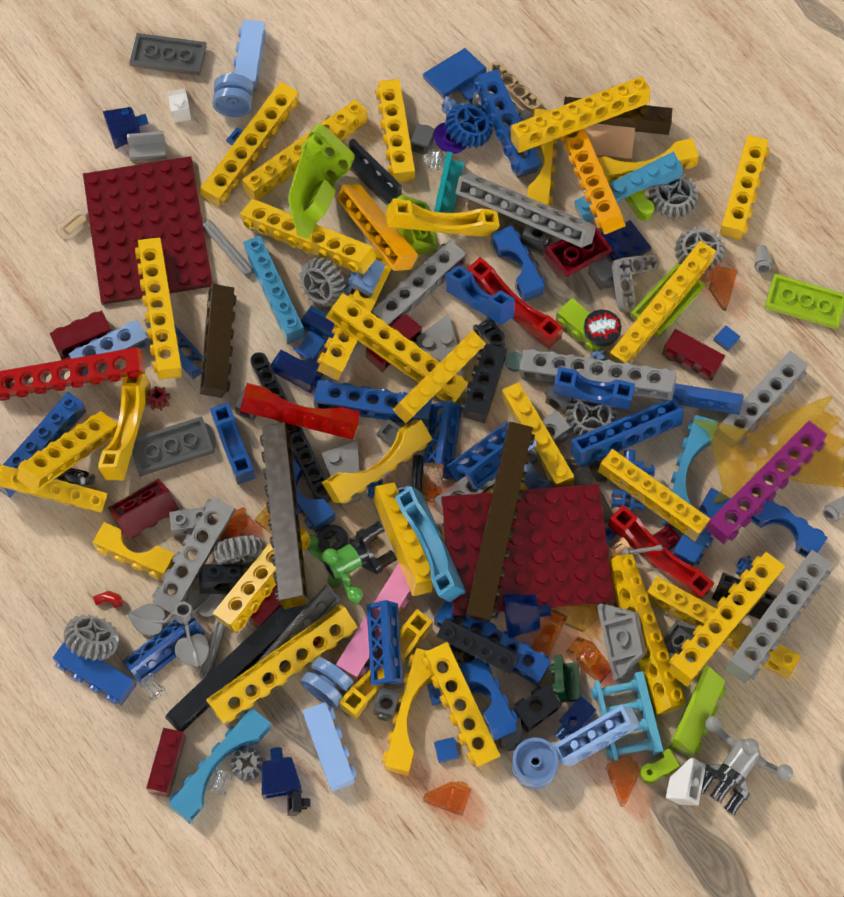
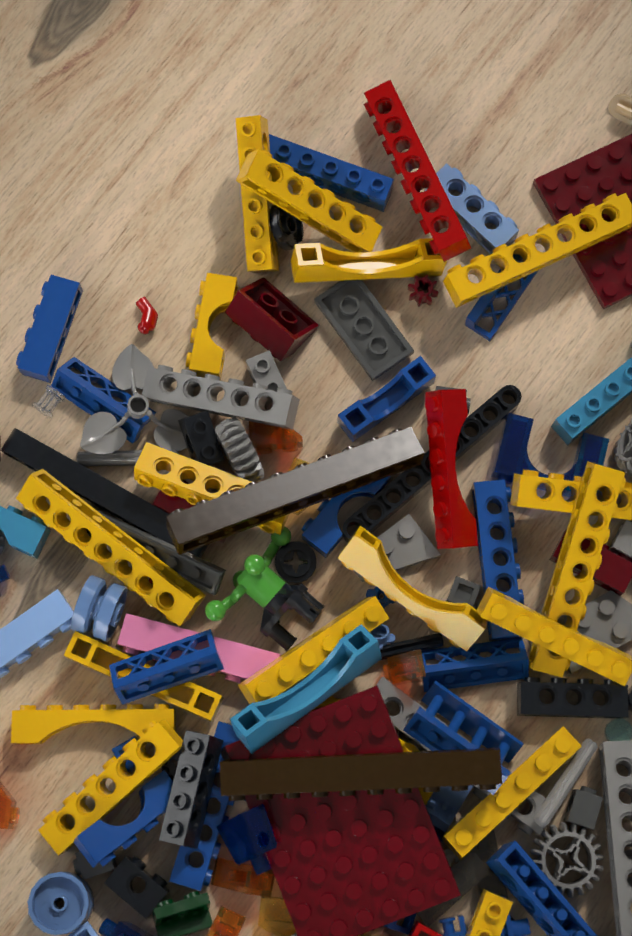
camera: 75 degrees right, 10 degrees up
dark red brick [49,310,112,360] -> none
light grey gear [63,614,119,661] -> none
dark brown brick [200,284,237,398] -> none
blue bracket [293,331,325,362] -> none
dark grey brick [374,686,400,721] -> none
blue tile [434,737,459,763] -> none
blue arch [553,367,635,410] -> none
none -> light grey axle [534,738,598,827]

